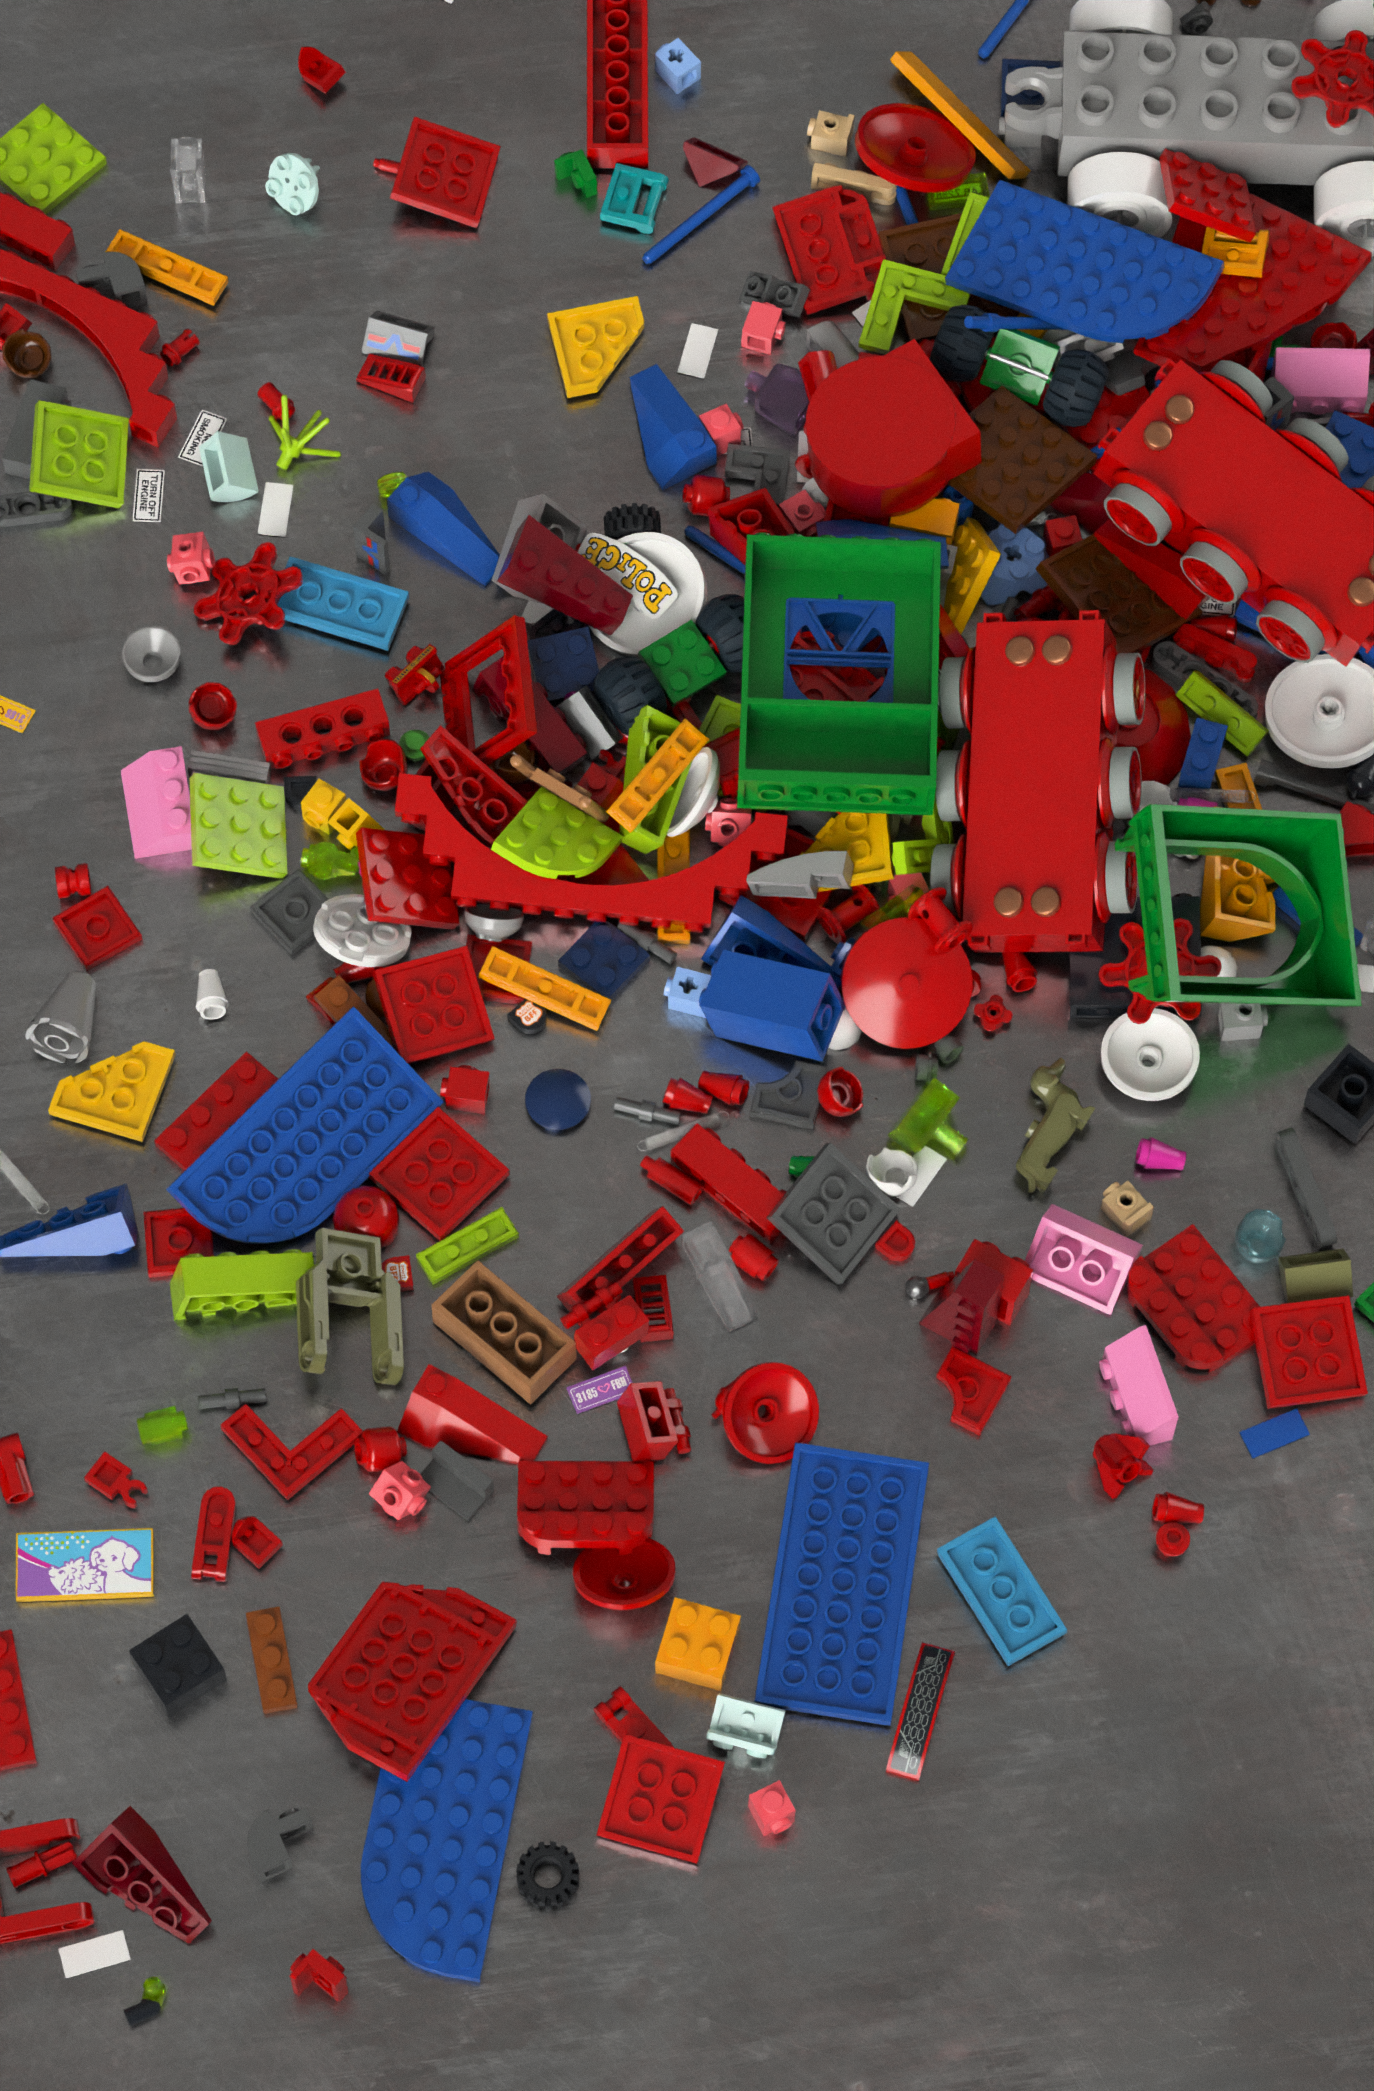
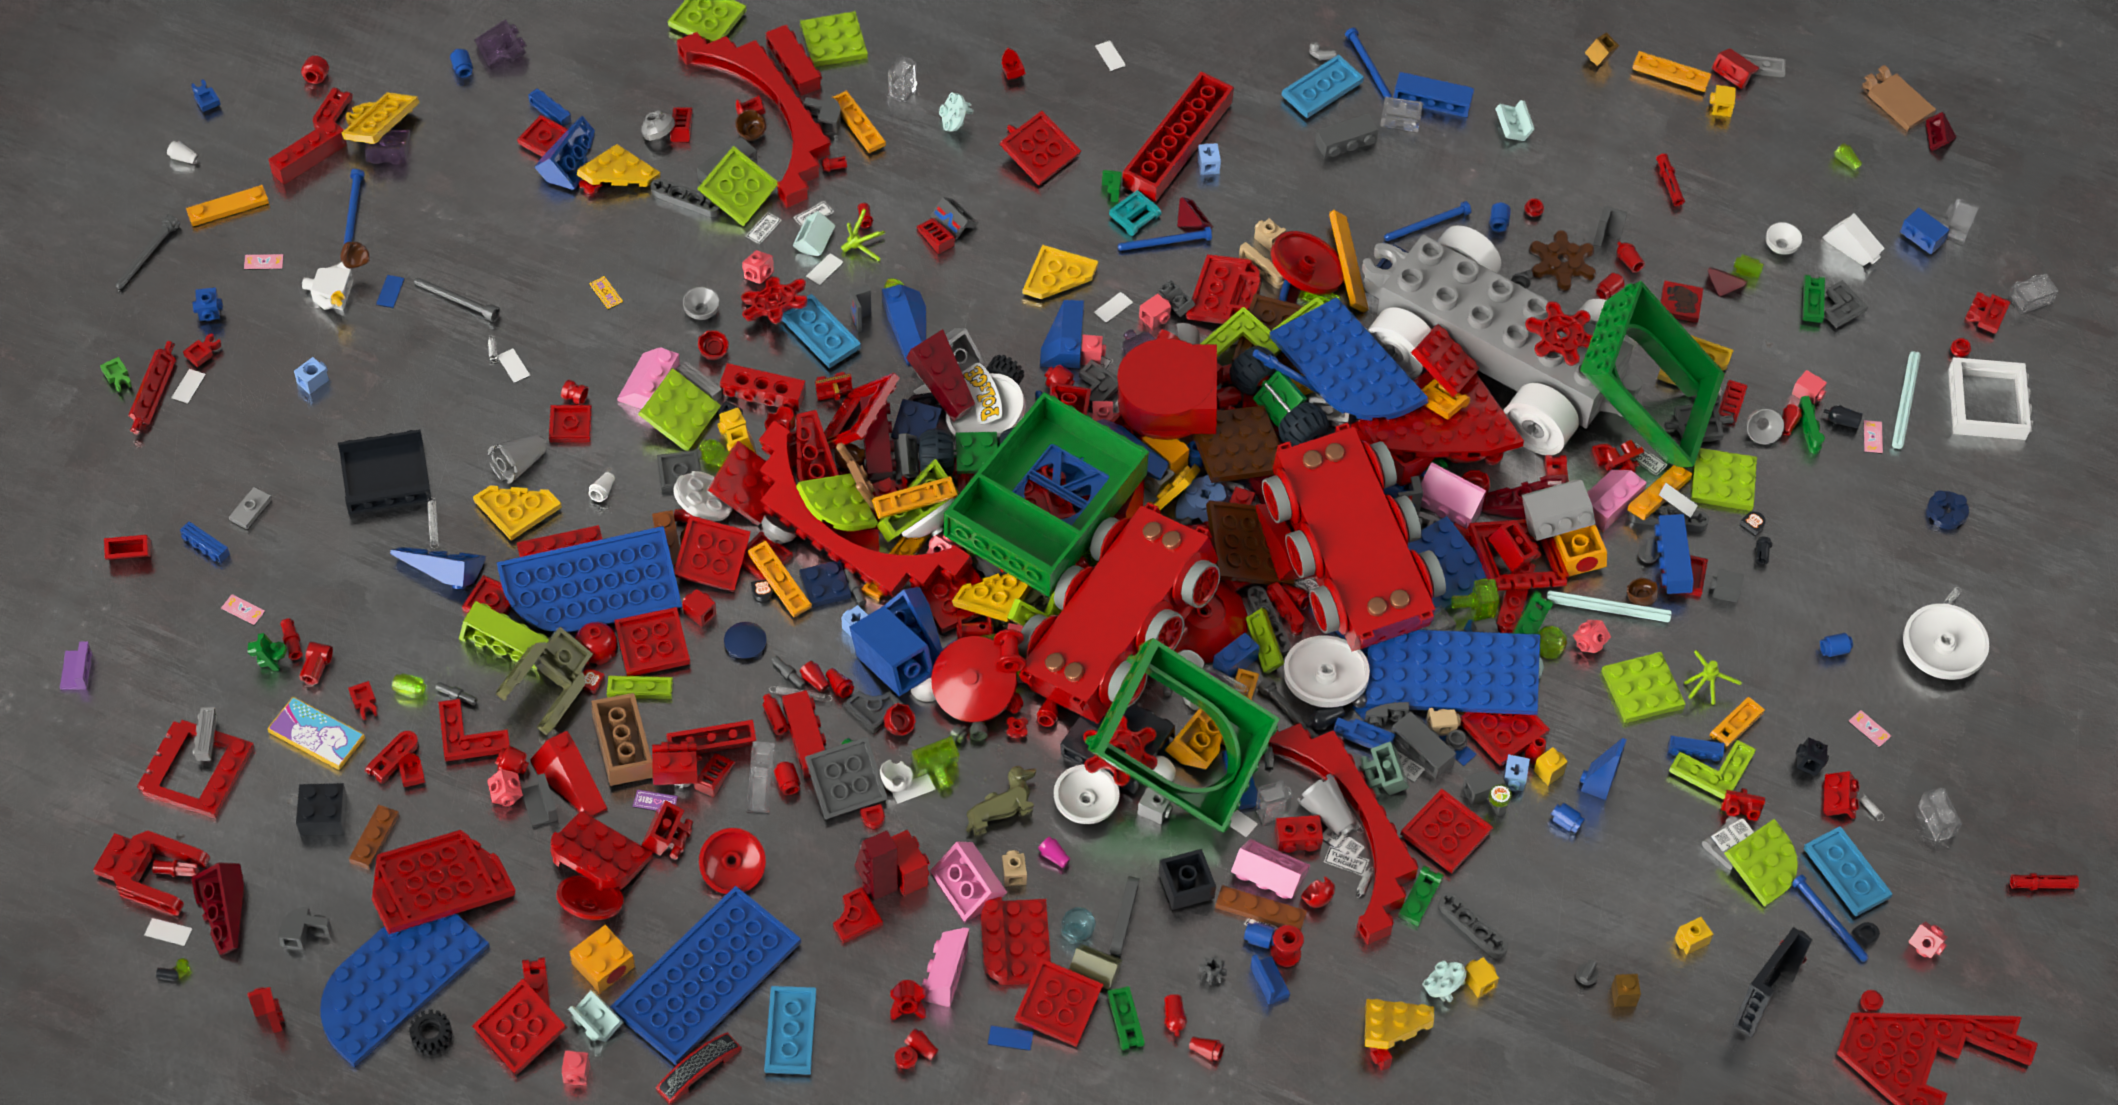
camera: 30 degrees right, 10 degrees down
light grey slope [746,851,854,899] -> none

